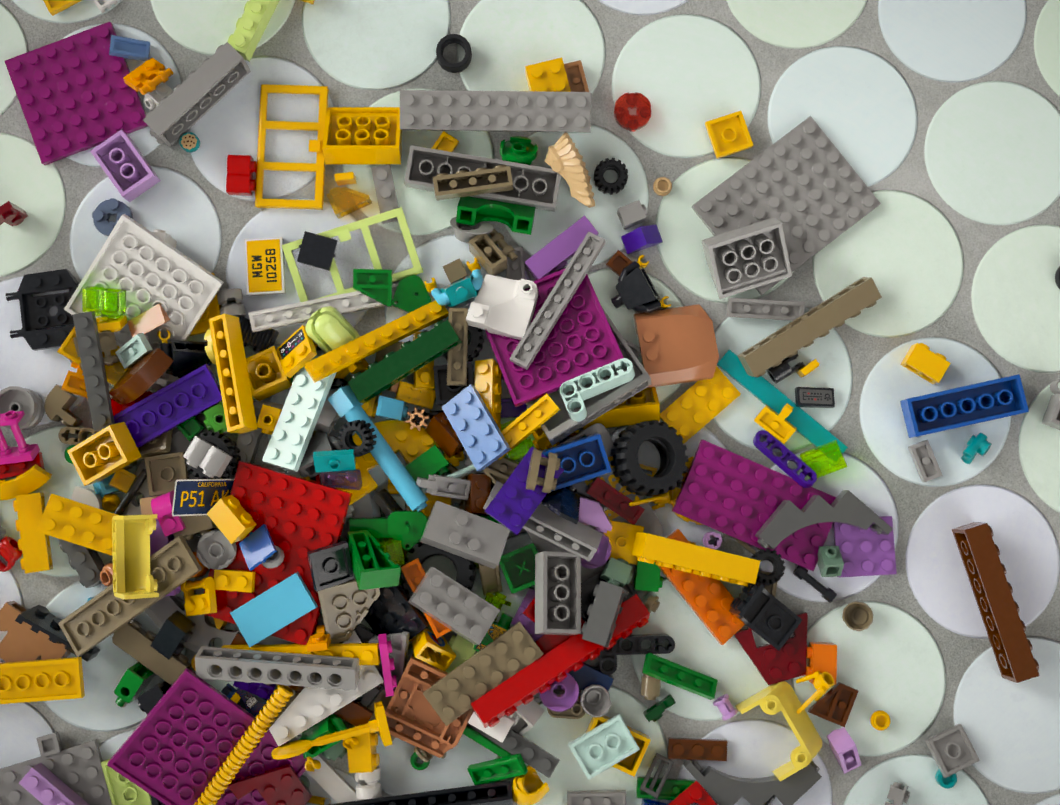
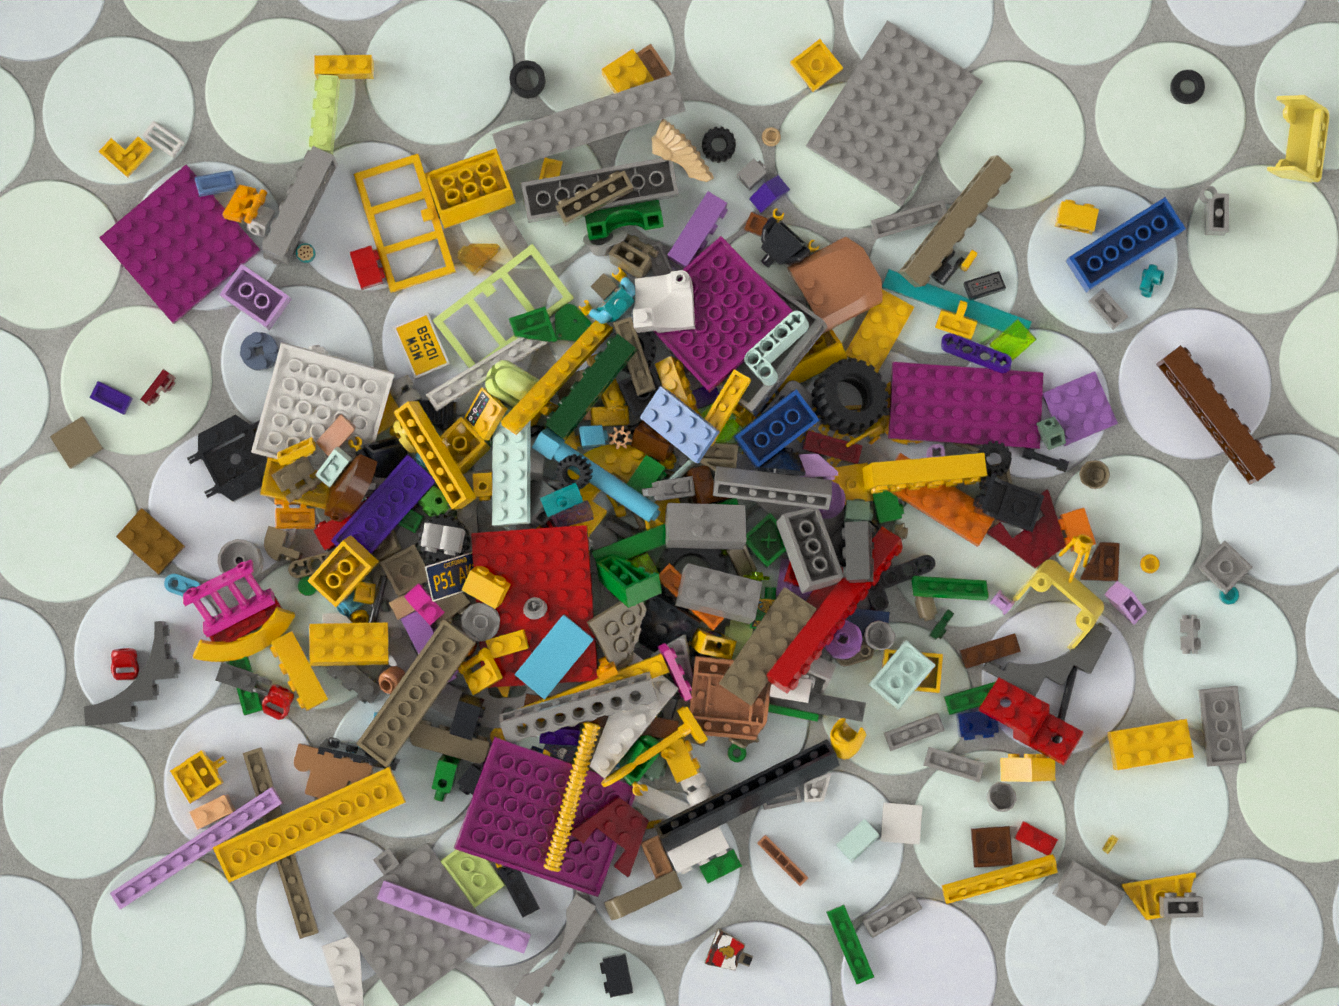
camera: 20 degrees left, 0 degrees up
dark grey plate [72,311,115,431] -> none
clear neon green brick [82,286,126,319] -> none
light yellow windscreen [112,514,159,600] -> none
blue piece [239,524,277,571] -> none
black piece [297,231,338,271] -> none
black plate [307,541,354,592] -> none
yellow tile [334,172,357,186] -> none
green piece [387,511,427,550] -> none
green tile [467,754,528,785] -> none
dark purple plate [484,447,564,535] -> none
green plate [500,136,538,165] -> none
light grey plate [509,232,606,370] -> none
dark tan brick [526,449,561,494] -> none
clear red plate [614,92,651,132] -> none
dark grey tile [639,753,674,799] -> none
light grey slope [702,217,792,299] -> none
dark grey arch [754,490,893,549] -> none

